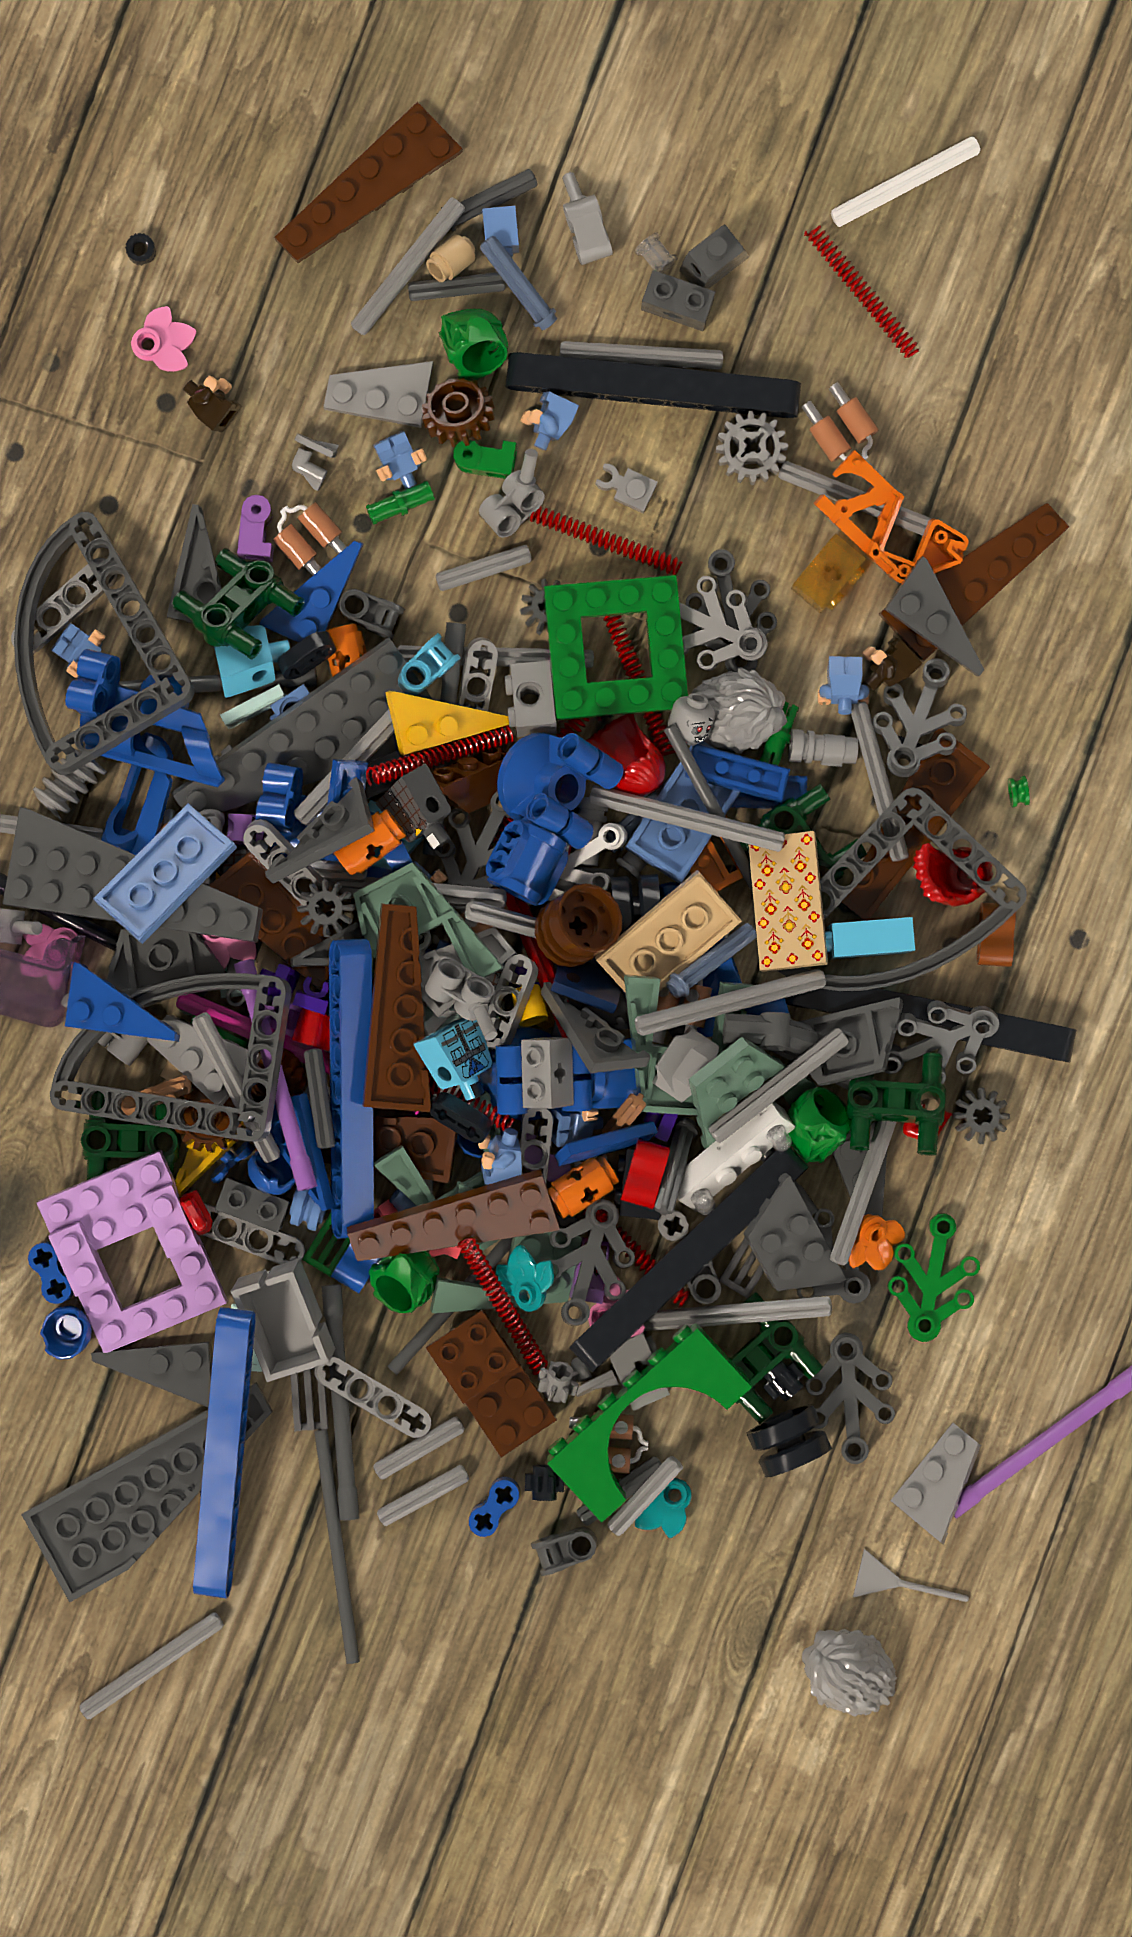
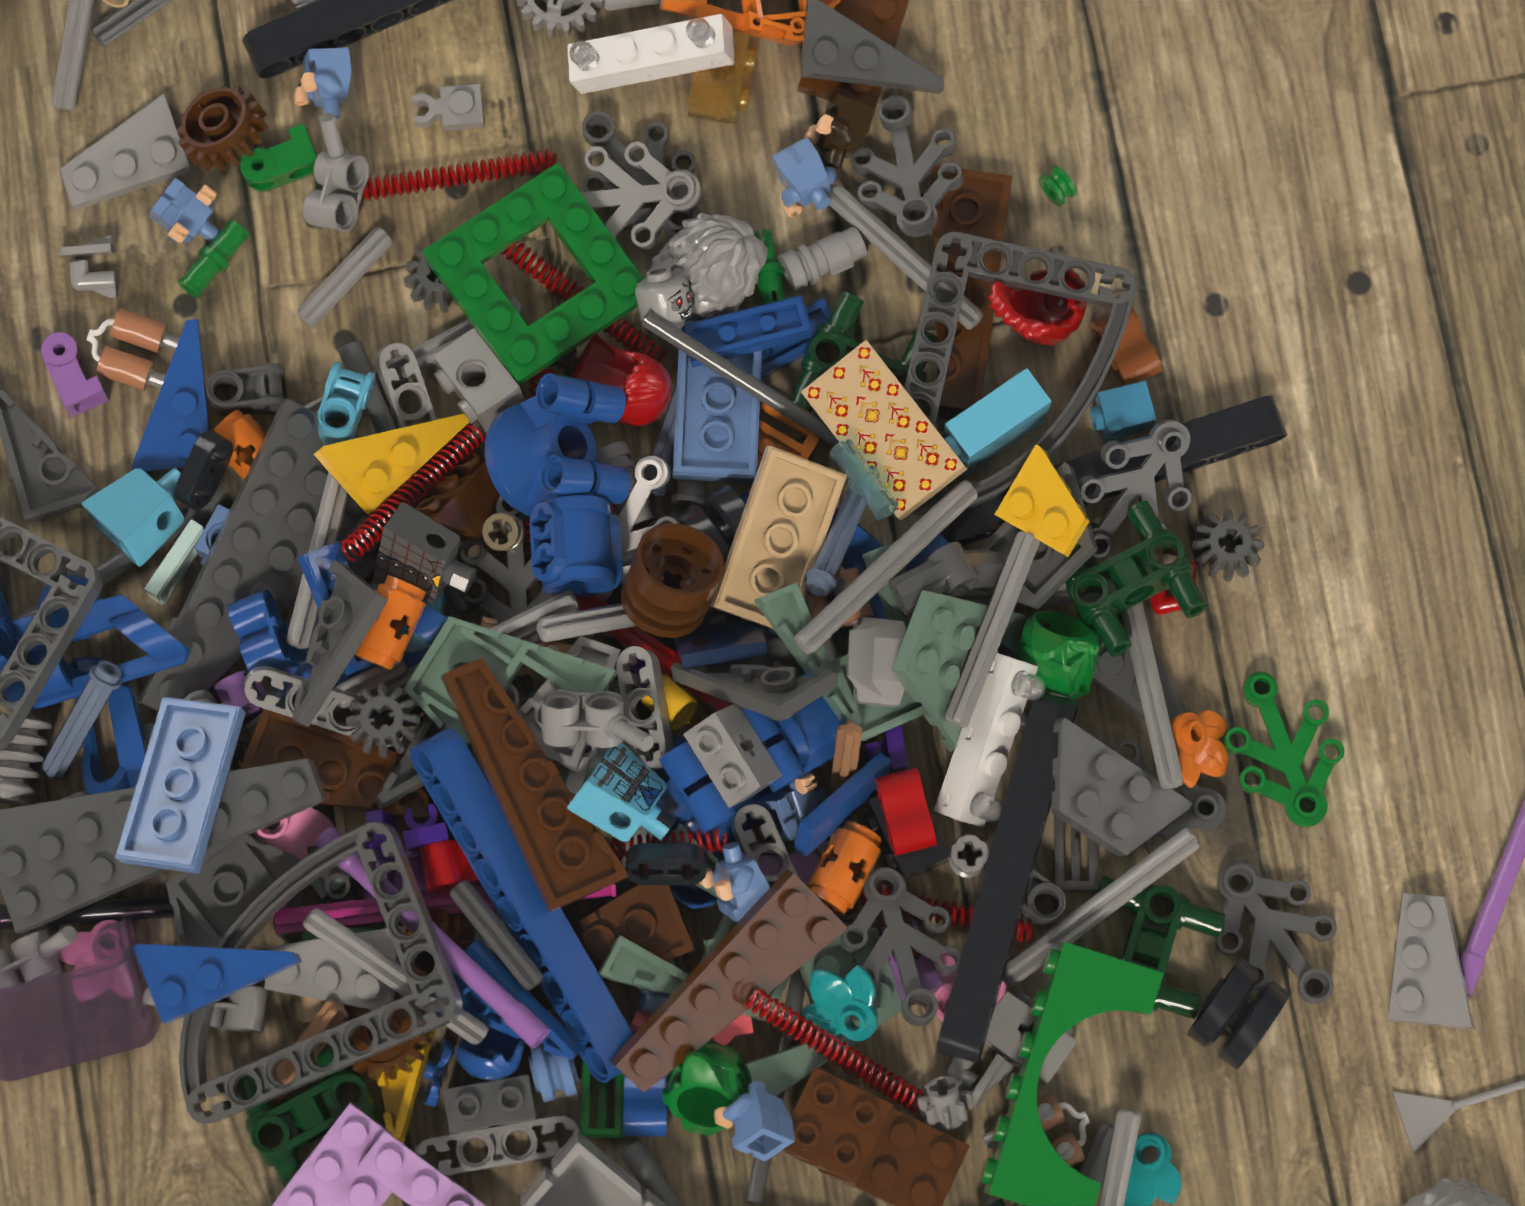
camera: 30 degrees left, 10 degrees down
dark green piece [172,548,305,660] -> none
red piece [180,1189,212,1235] -> none
green piece [438,308,508,381] -> none
light grey axle [589,785,785,852] -> none
dark grey axle [654,1117,698,1216] -> none
black gear [763,1360,804,1402] -> none
none -> sand blue axle [42,661,122,778]
none -> dark tan bush [482,513,525,551]
none -> white piece [567,14,735,94]
none -> medium blue piece [714,1081,795,1161]
none -> clear light blue pin [829,439,899,520]
none -> yellow wing [994,445,1089,557]
none -> dark azure brick [1089,381,1157,442]

